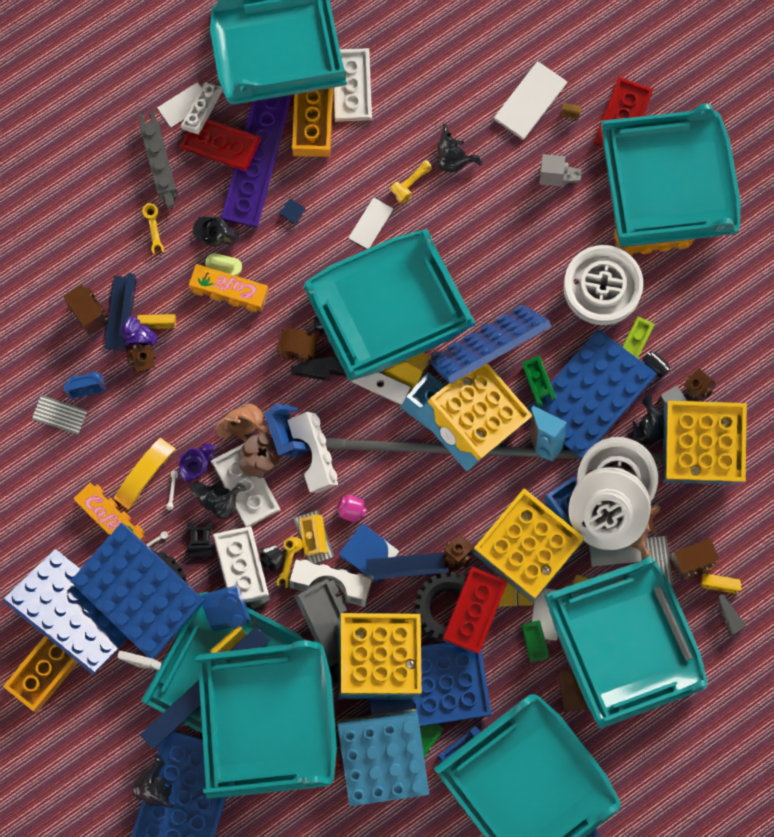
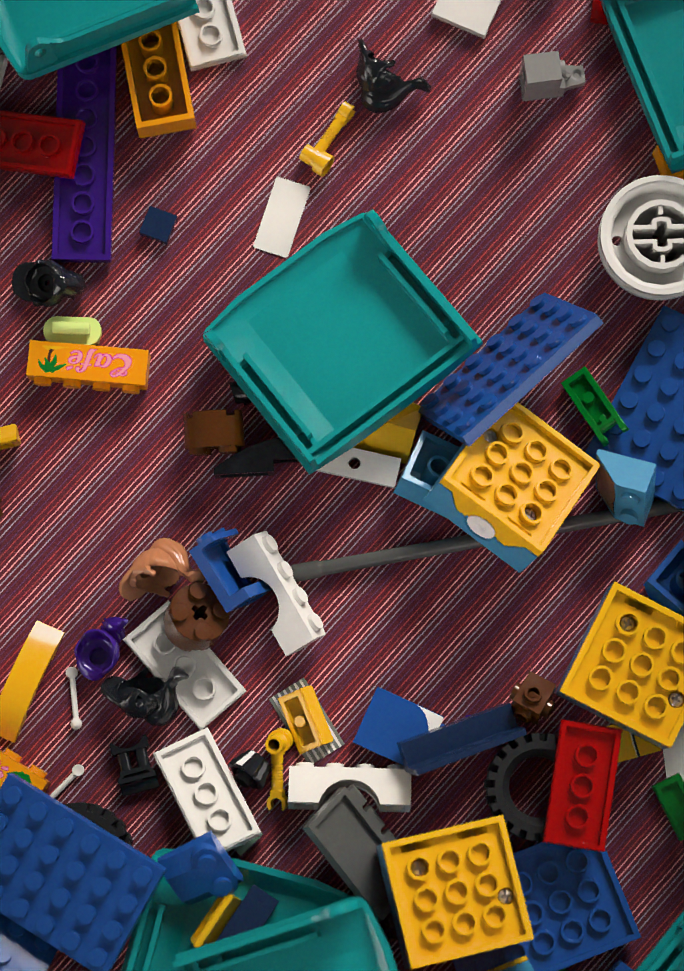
camera: 15 degrees left, 5 degrees up
dark pink head [337,494,367,523] -> none

